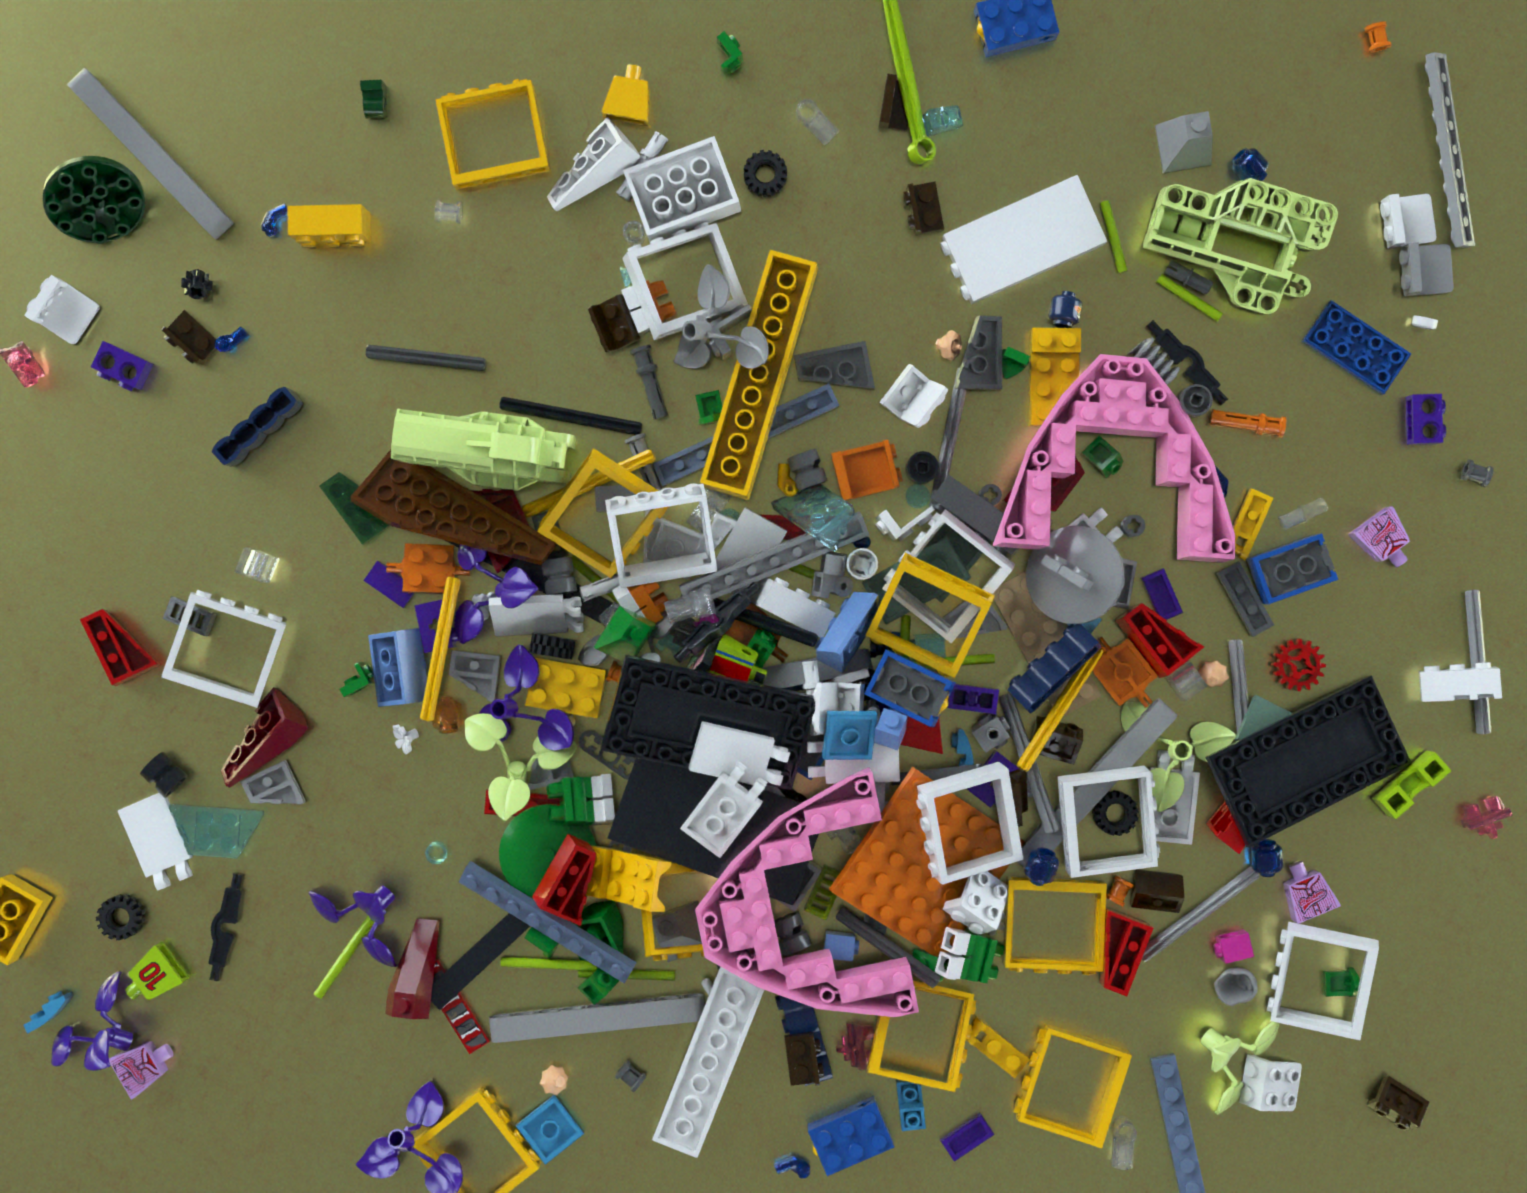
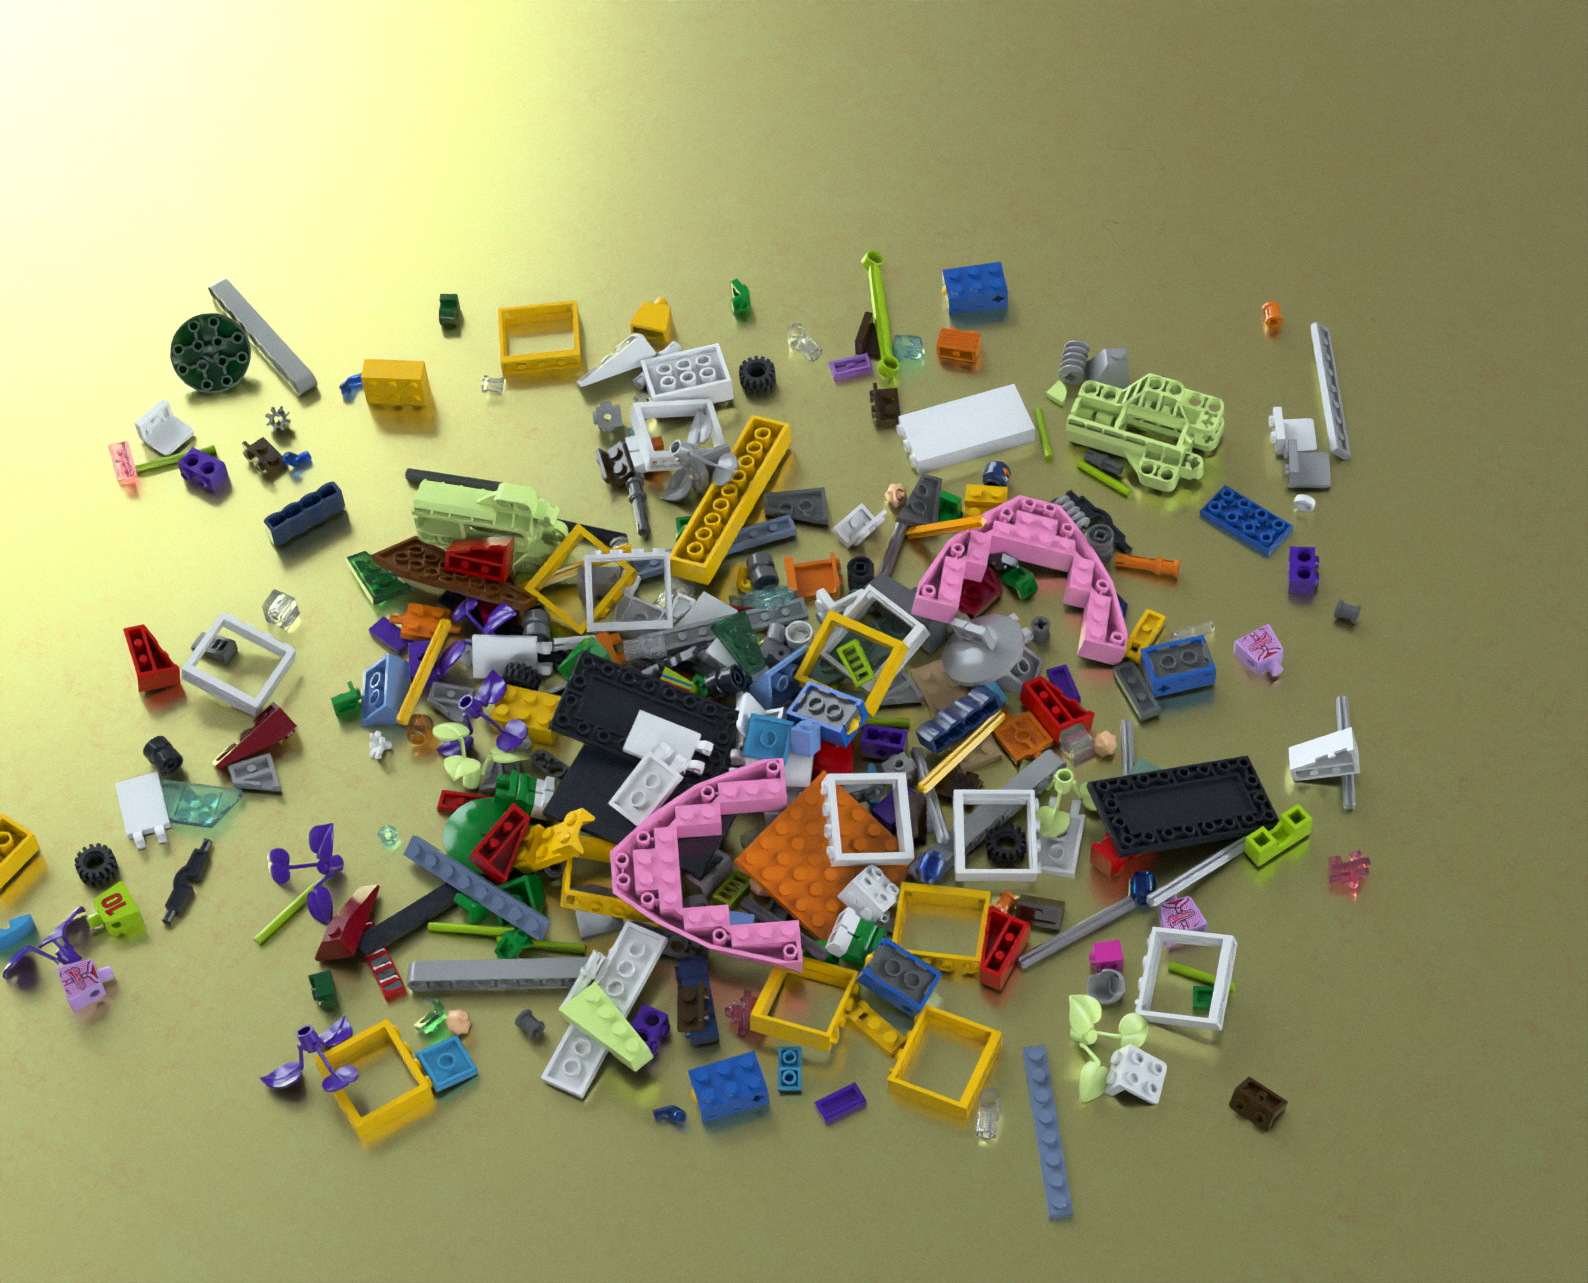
camera: 10 degrees right, 35 degrees down
red gear [1271,638,1326,692] -> none
none -> lime bar [135,445,216,472]
none -> dark green brick [308,970,339,1009]
none -> clear green bracket [414,998,447,1034]
none -> red wedge [444,535,515,583]
none -> white pin [559,950,606,1008]
none -> yellowish green wedge [559,981,654,1072]
none -> light grey brick [592,402,623,432]
none -> dark purple brick [631,1004,671,1055]
none -> black wheel [705,664,746,700]
none -> clear green wing [710,610,766,675]
none -> medium lavender tile [829,353,873,381]
none -> lime slope [836,639,876,688]
none -> piece [855,937,942,1018]
none -> light orange axle [905,515,987,540]
none -> orange brick [937,327,981,363]
none -> black plate [988,553,1019,571]
none -> yellowish green tile [1046,381,1067,406]
none -> light grey piece [1059,340,1090,386]
none -> light grey axle [1146,836,1246,907]
none -> lime bar [1168,961,1236,992]

